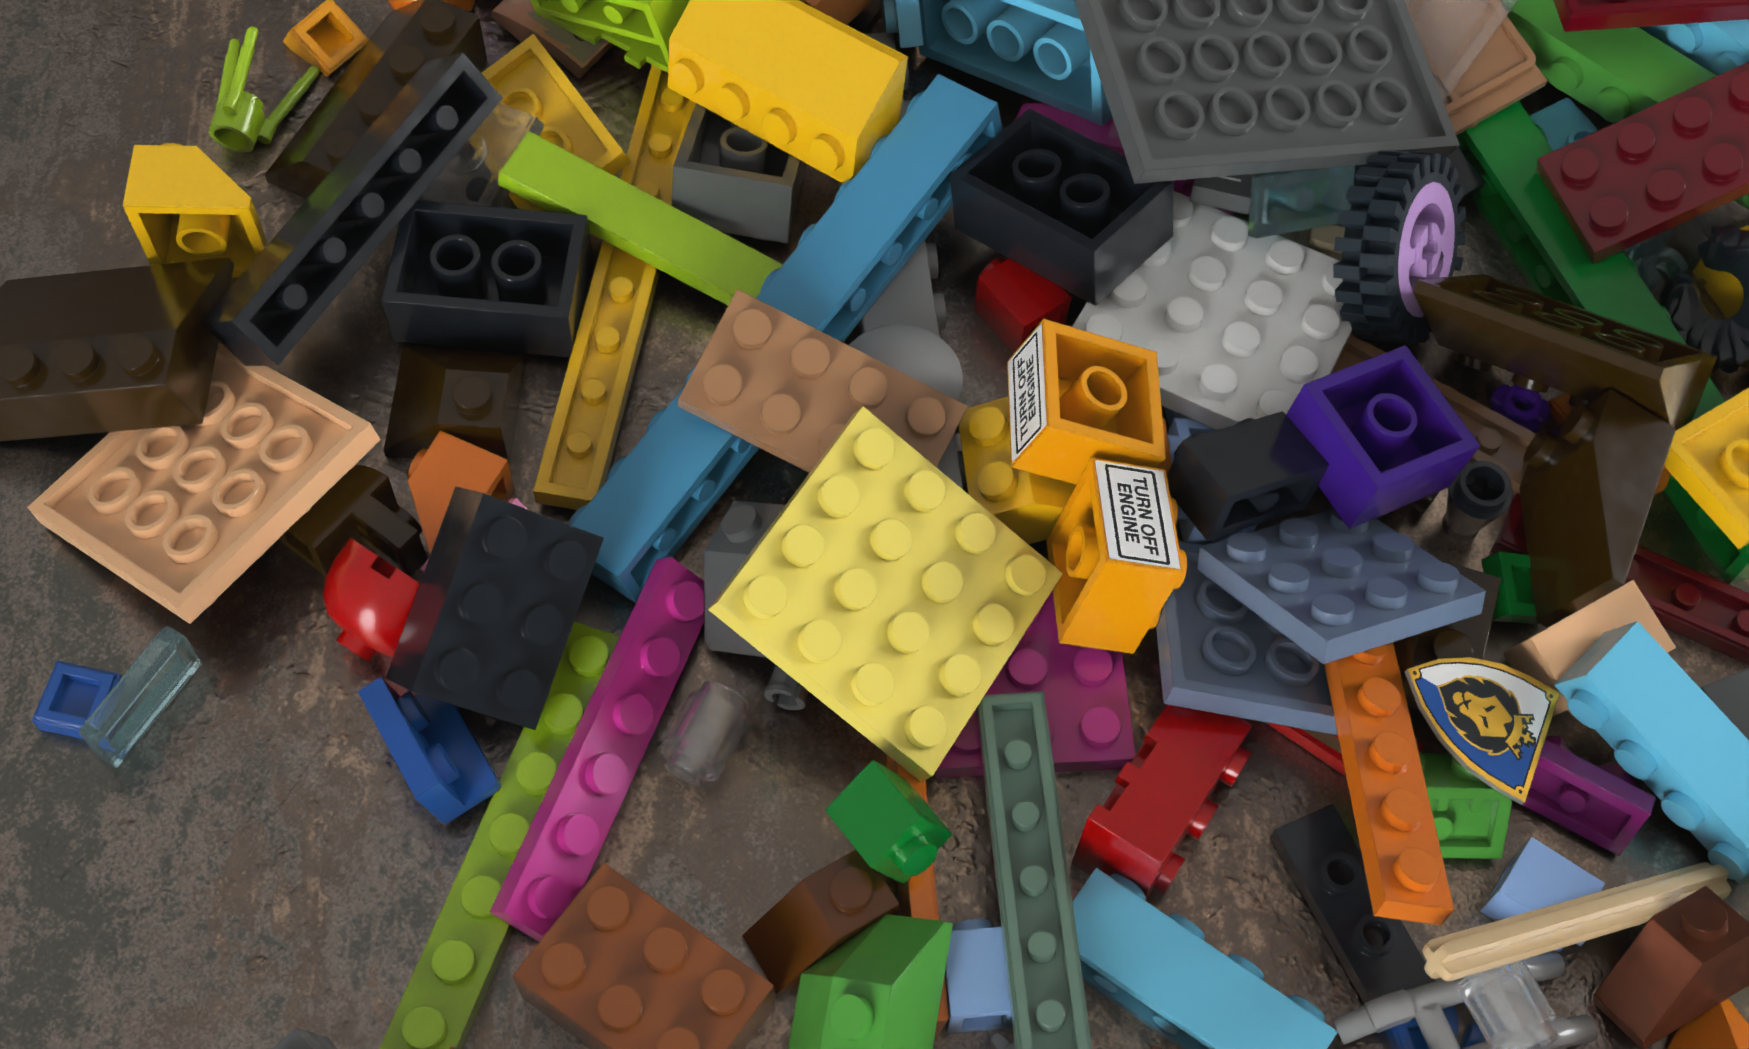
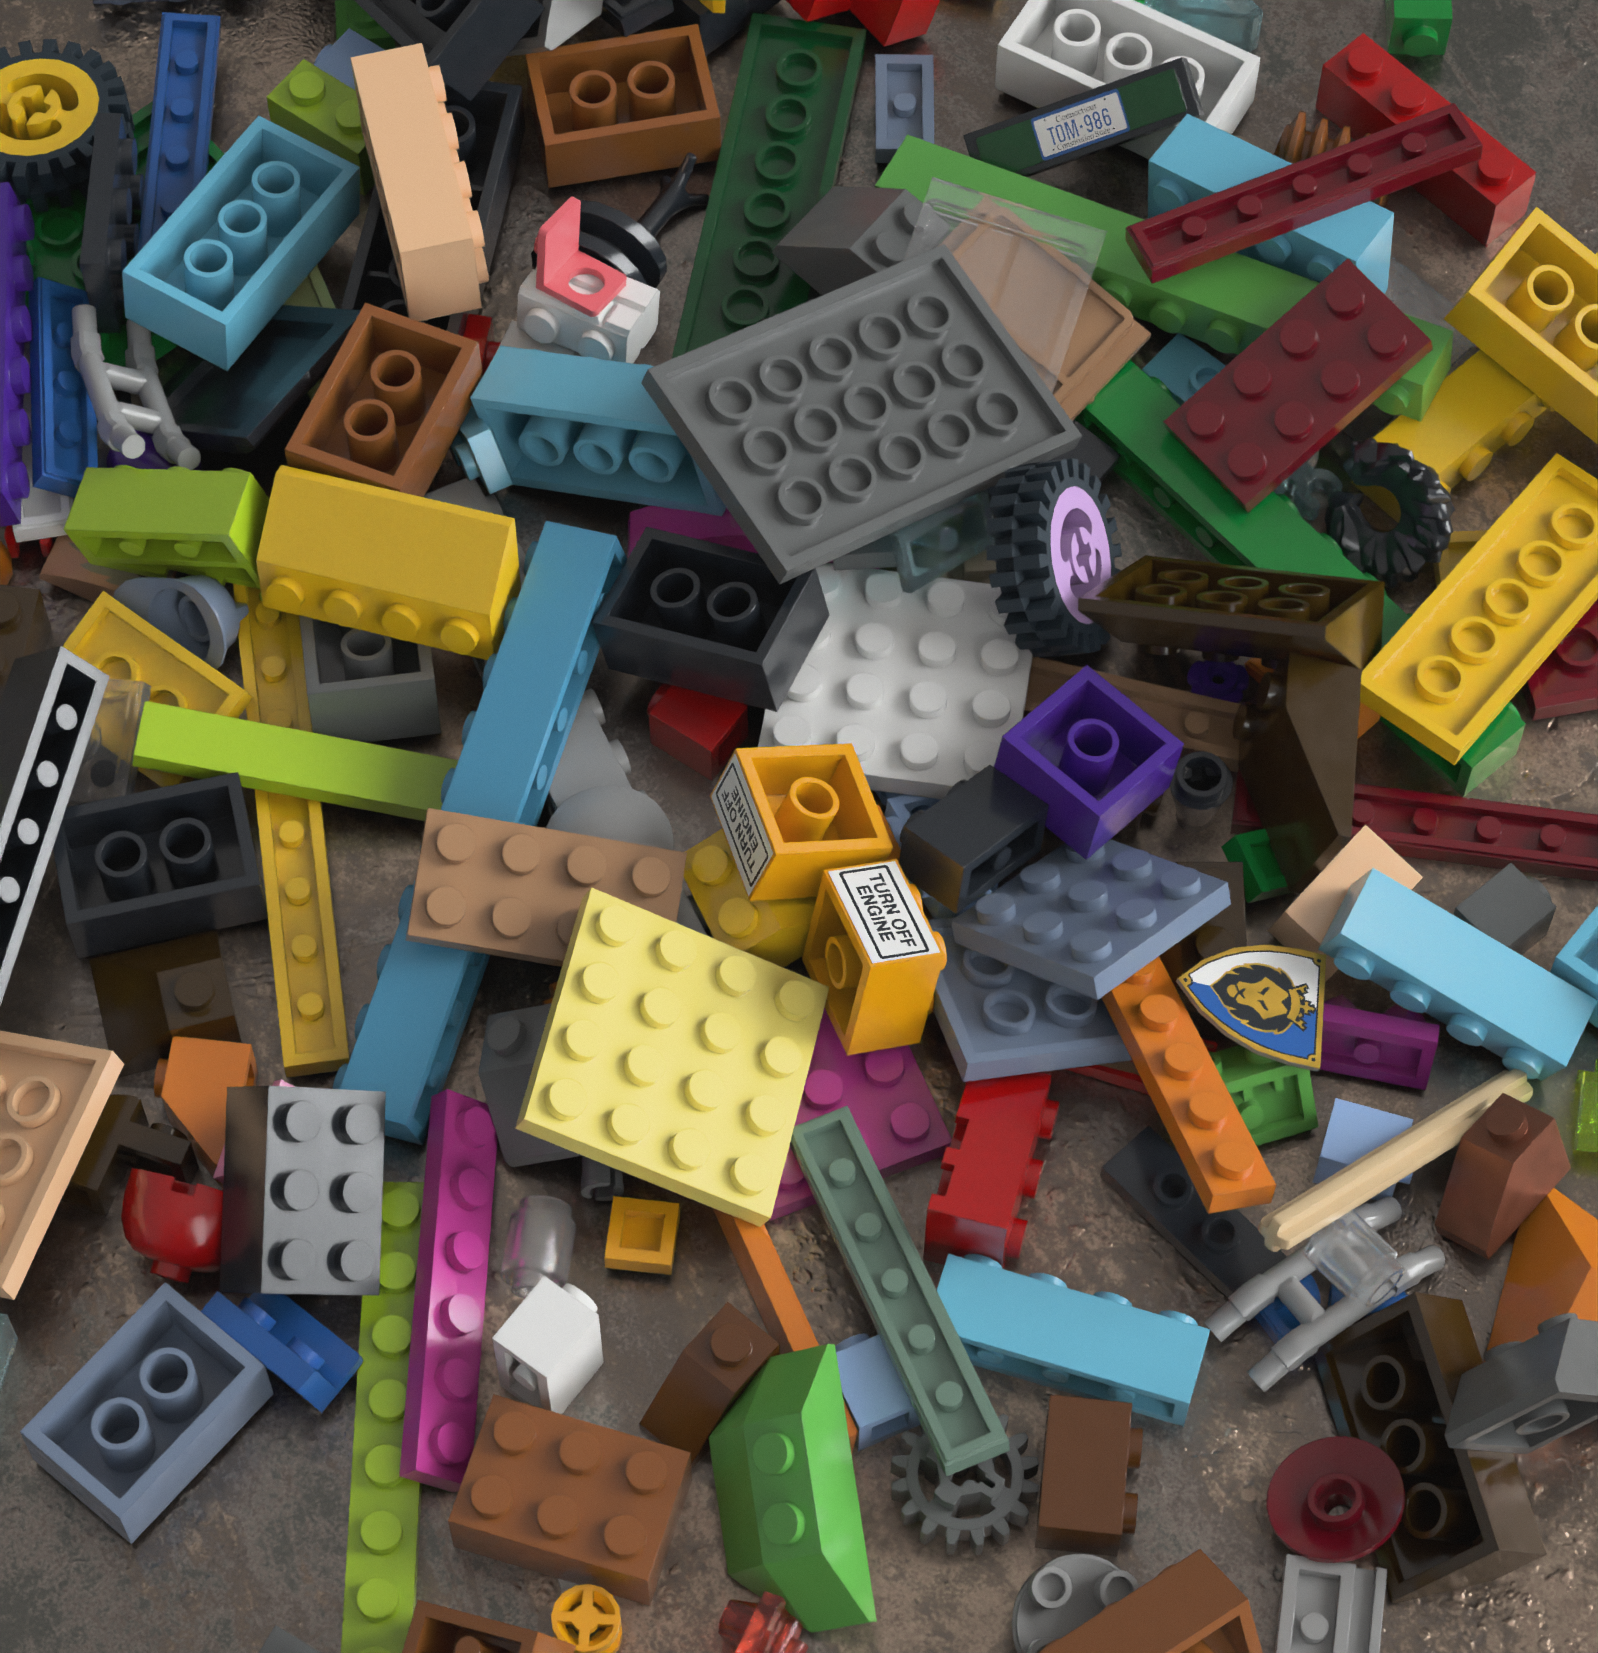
camera: 15 degrees left, 0 degrees up
green brick [825,760,953,884] -> none
none -> sand blue brick [20,1282,274,1544]
none -> sand blue piece [113,574,249,670]
none -> white brick [492,1276,604,1414]
none -> light orange plate [604,1196,680,1275]

